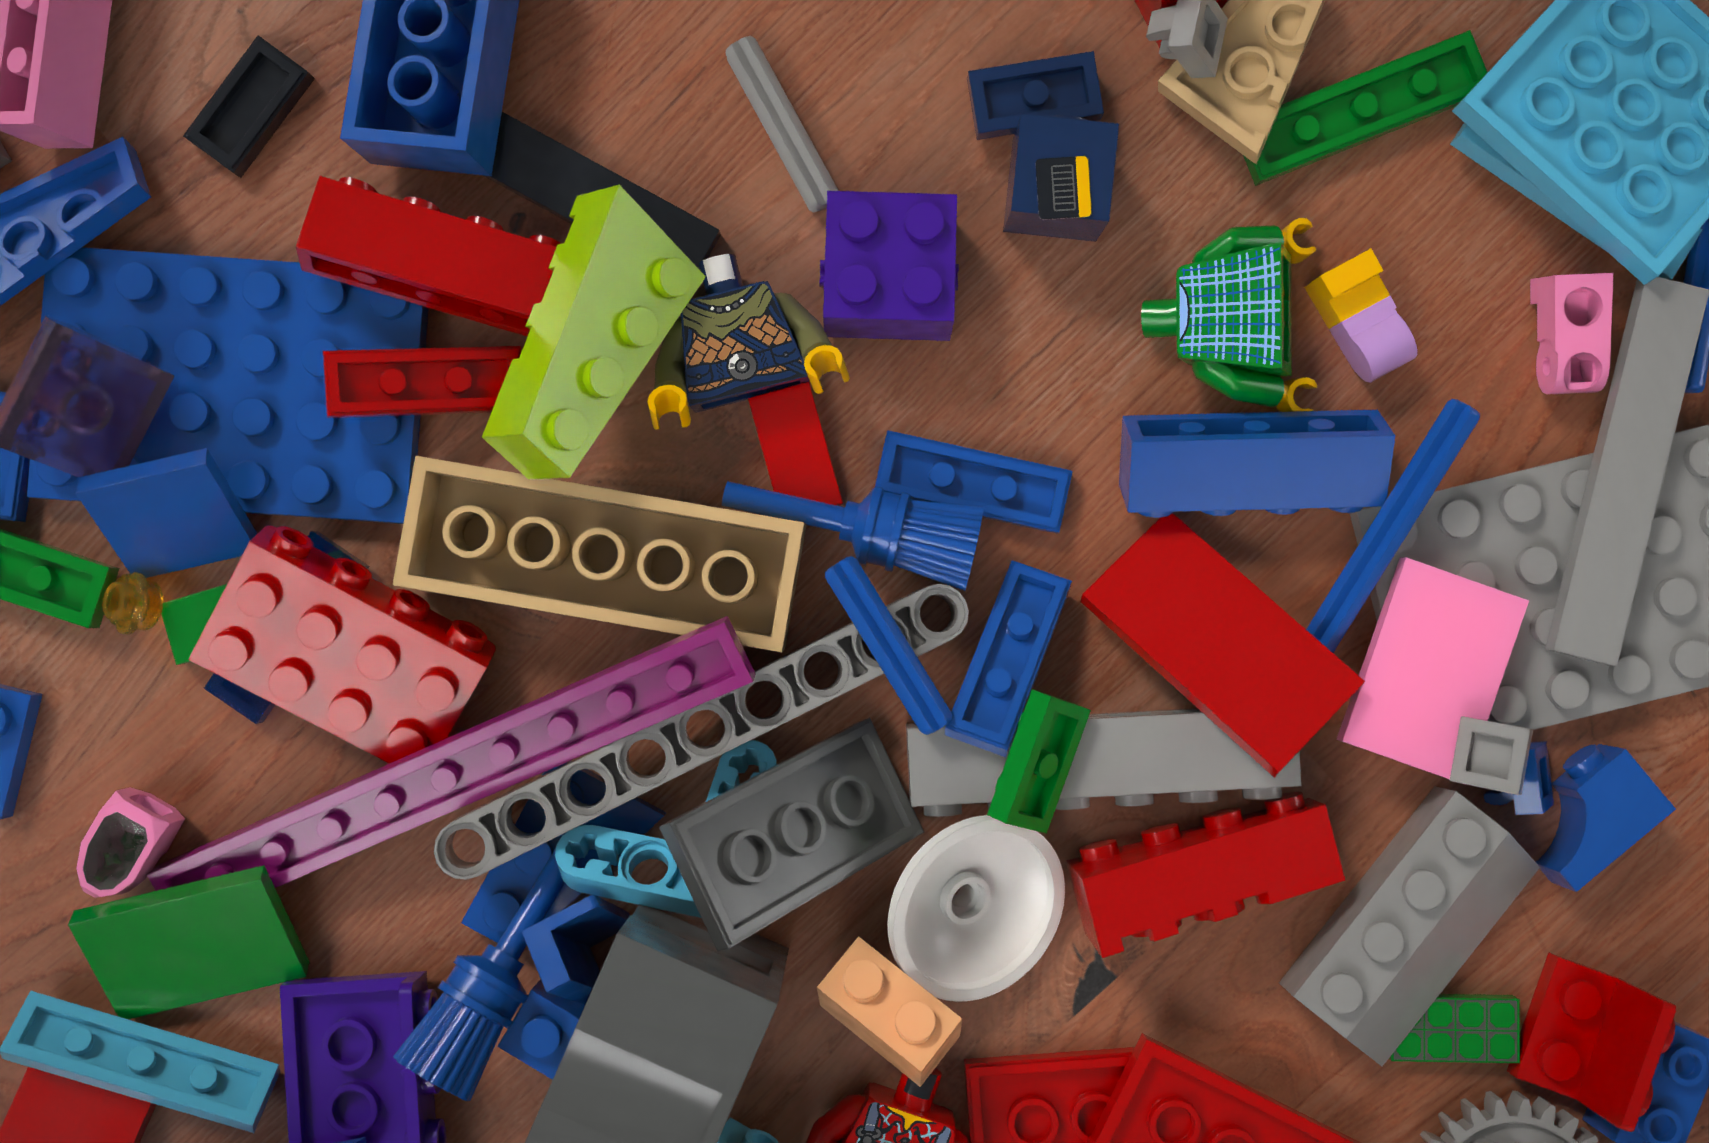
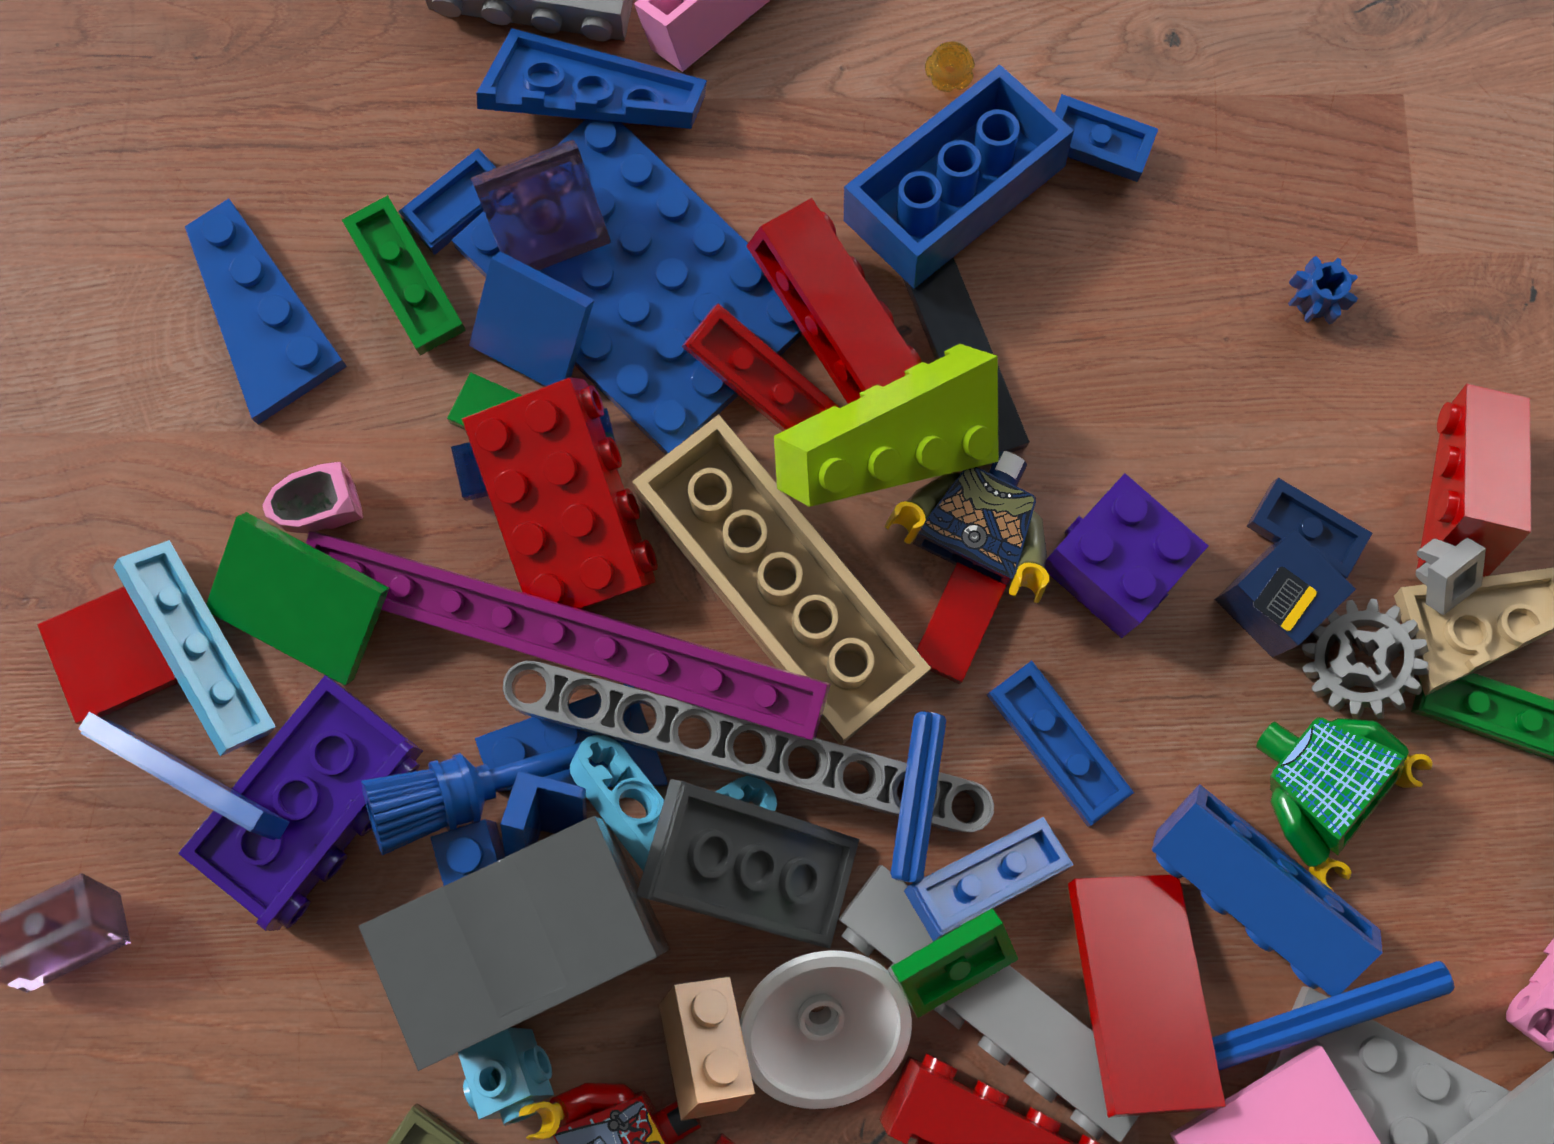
camera: 35 degrees right, 10 degrees down
clear yellow plate [102,572,163,635] -> none
black tile [183,35,315,178] -> none
blue piece [722,481,984,591] -> none
light grey axle [726,36,838,213] -> none
leg [1304,248,1417,383] -> none
none -> light grey gear [1302,599,1430,720]

